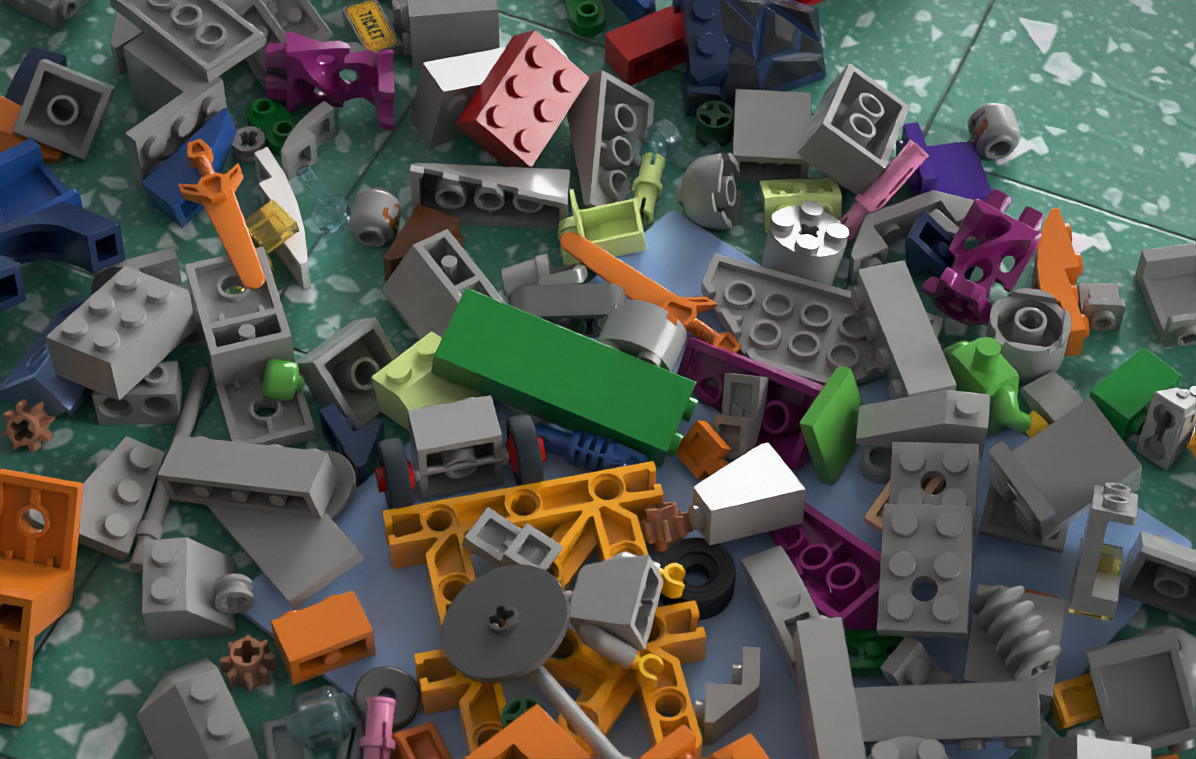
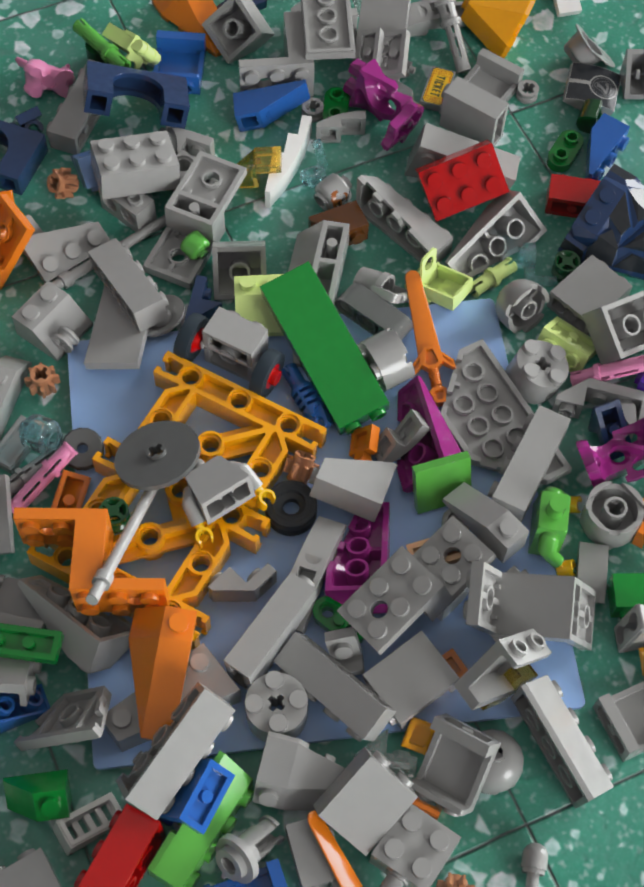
camera: 40 degrees right, 10 degrees up
orange sword [178,138,265,290] -> none
orange brick [271,590,376,686] -> none
light grey slope [462,507,563,571] -> none
light grey piece [970,584,1061,681] -> none

